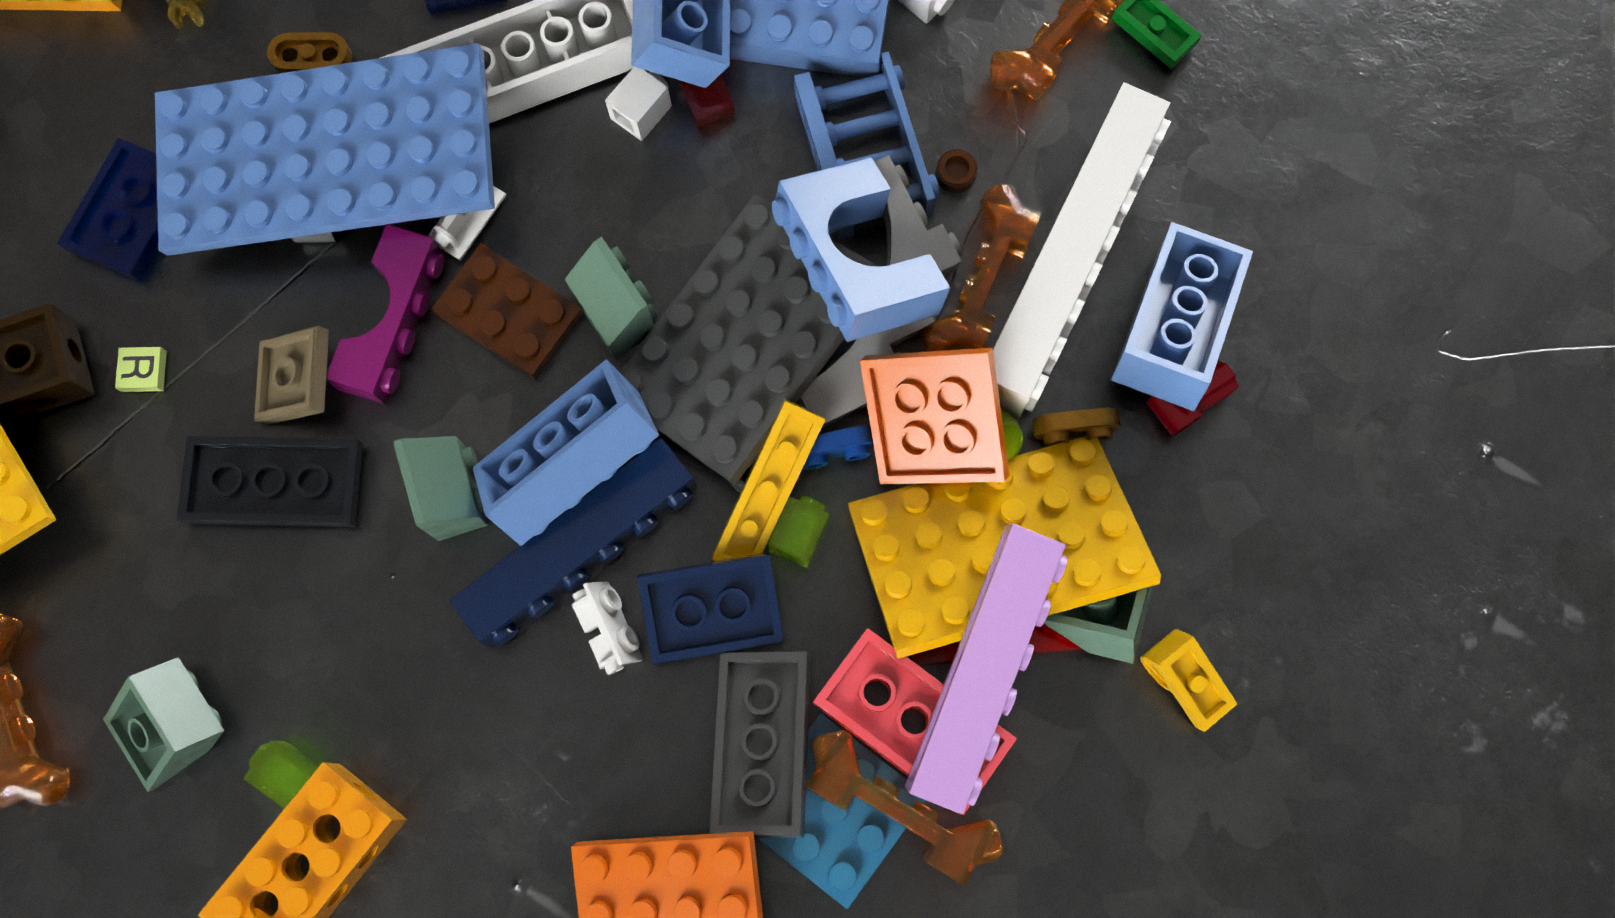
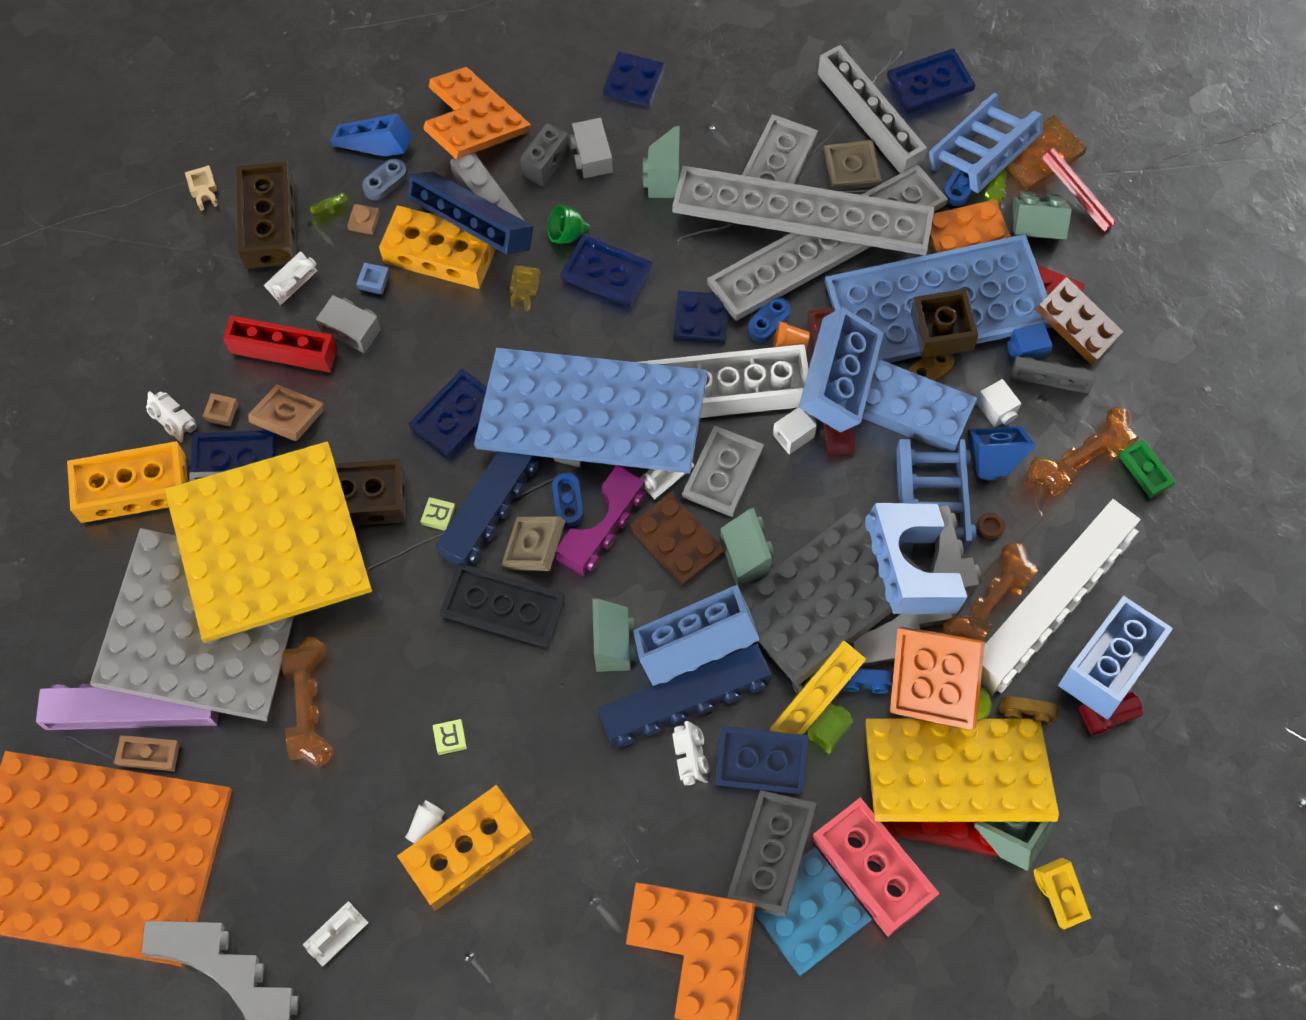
camera: 15 degrees right, 10 degrees down
sand green slope [103,657,224,792] -> none
clear neon green brick [243,740,320,809] -> none
pearl gold plate [267,32,352,73] -> none
clear orange plate [805,730,1003,886] -> none
lavender brick [905,523,1068,815] -> none
none -> white cone [405,800,445,843]
none -> yellowish green tile [433,719,467,755]
none -> dark blue brick [436,451,542,566]
none -> blue plate [552,473,583,527]
none -> light grey plate [682,425,764,517]
none -> blue slope [968,426,1035,480]

